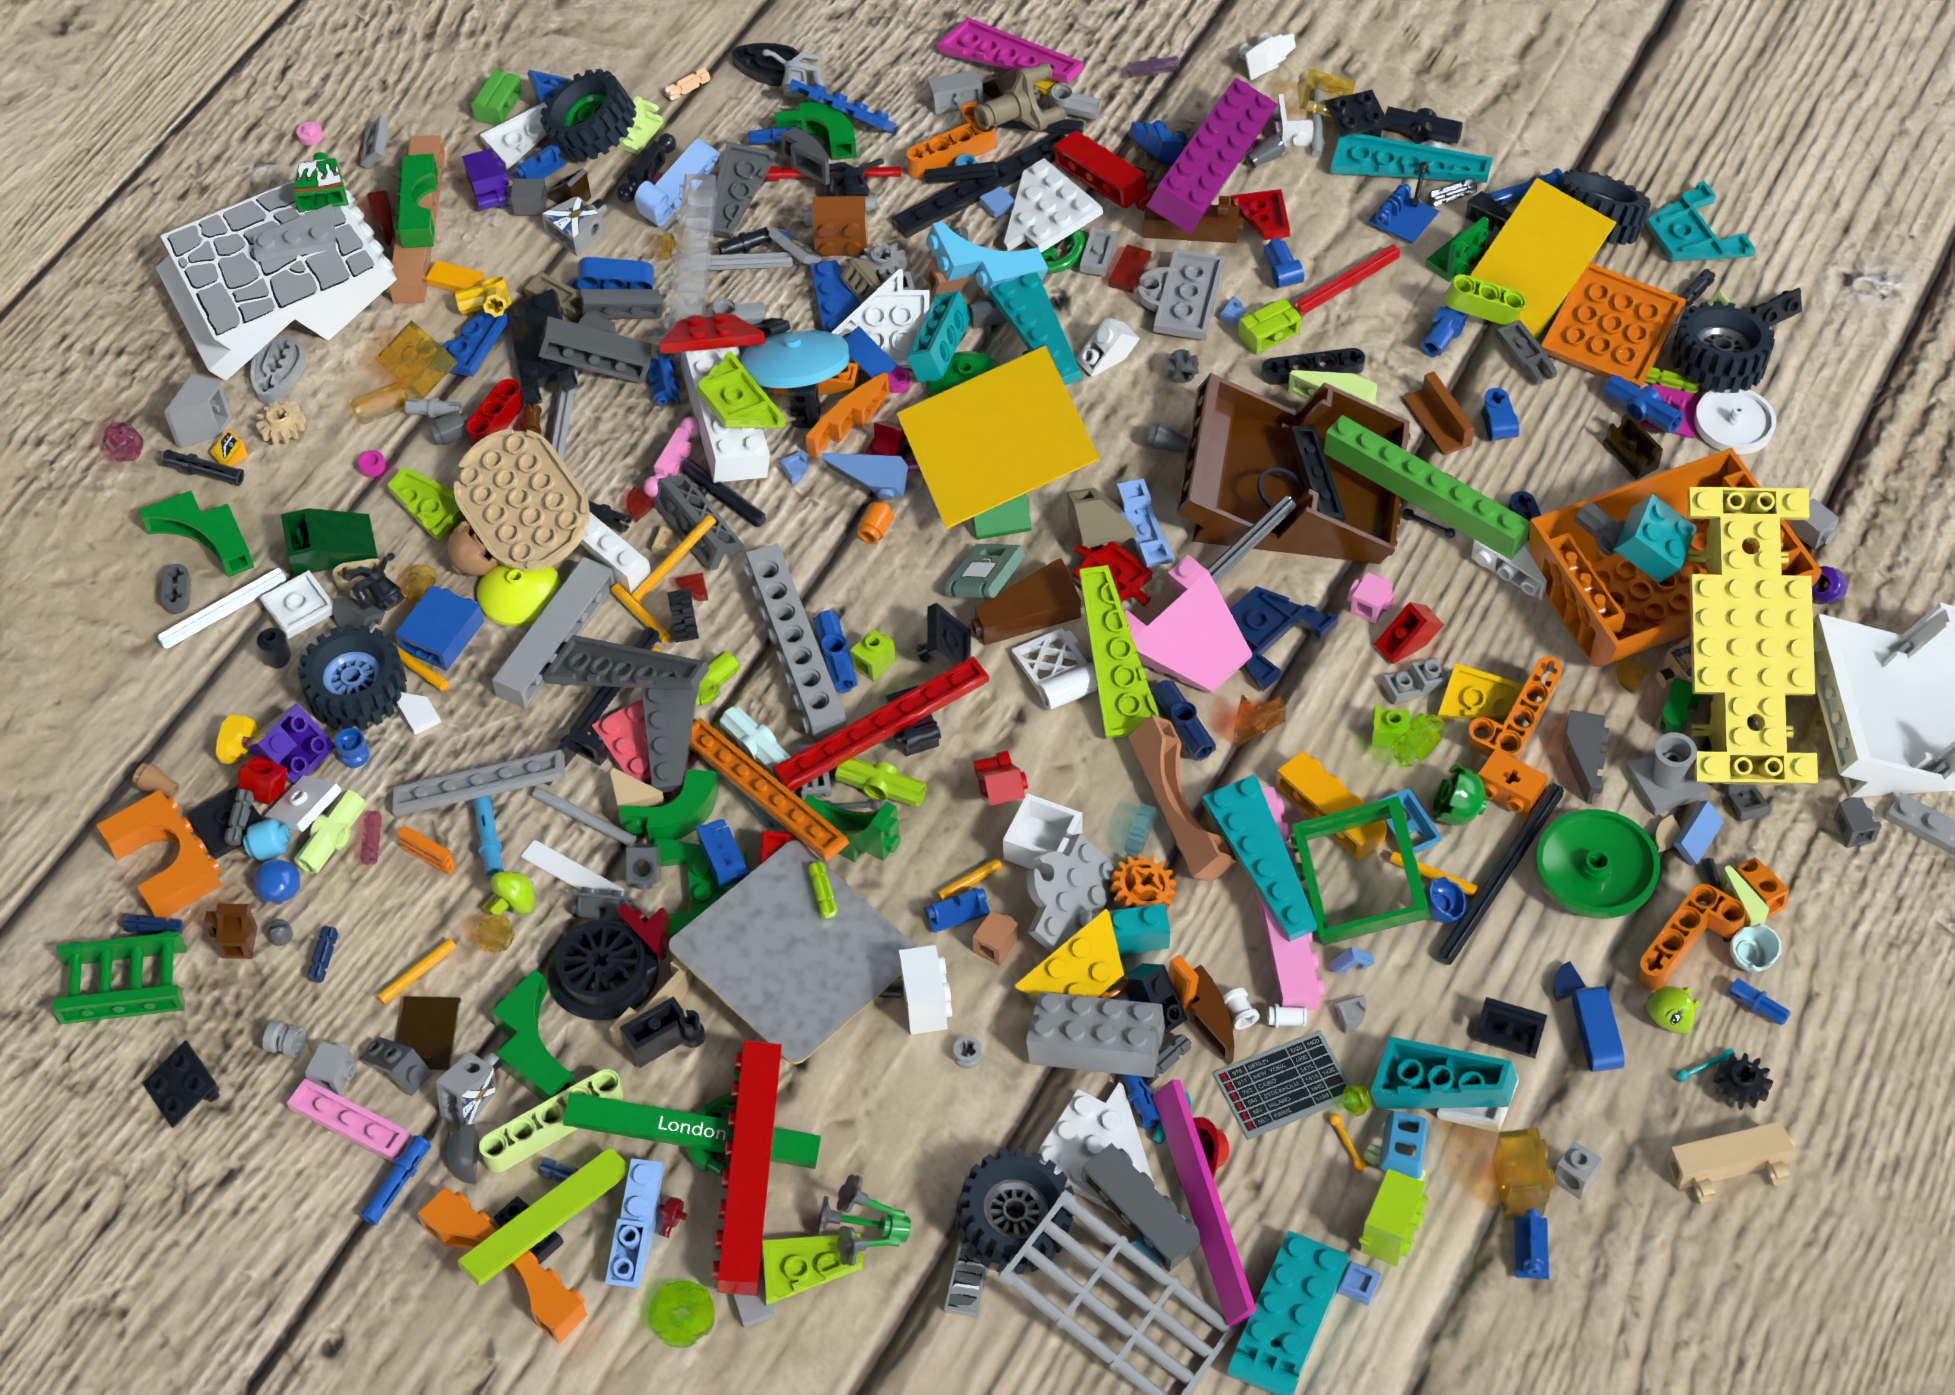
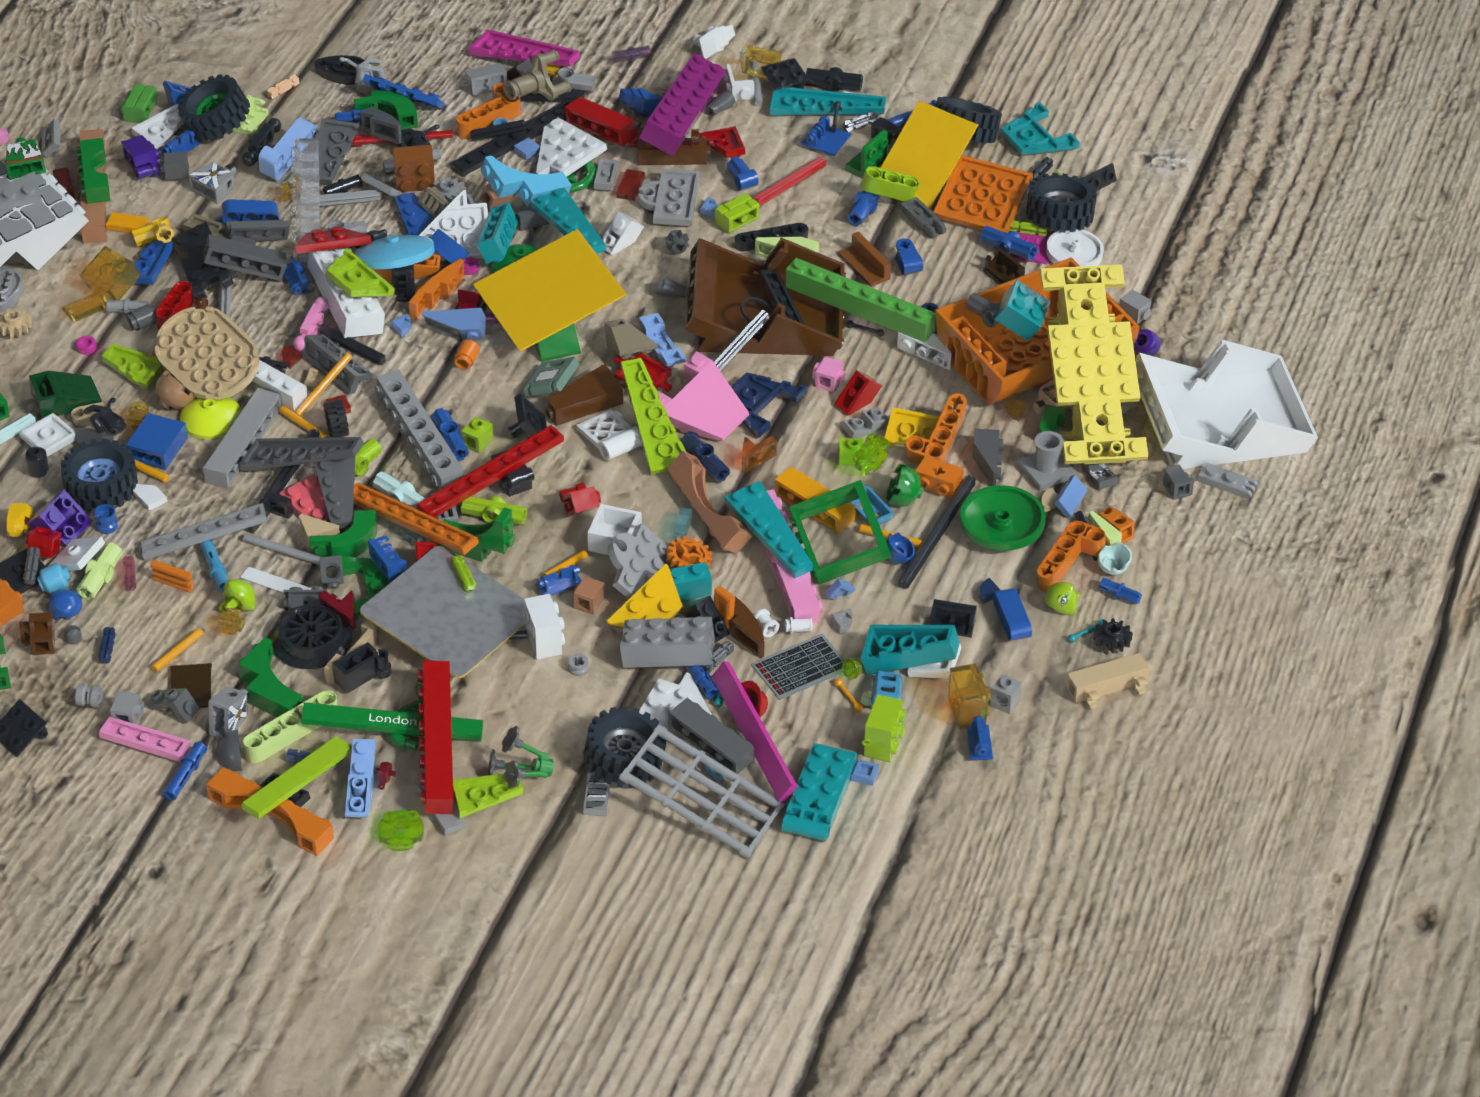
camera: 10 degrees left, 10 degrees down
dark brown slope [547,168,591,204] -> none

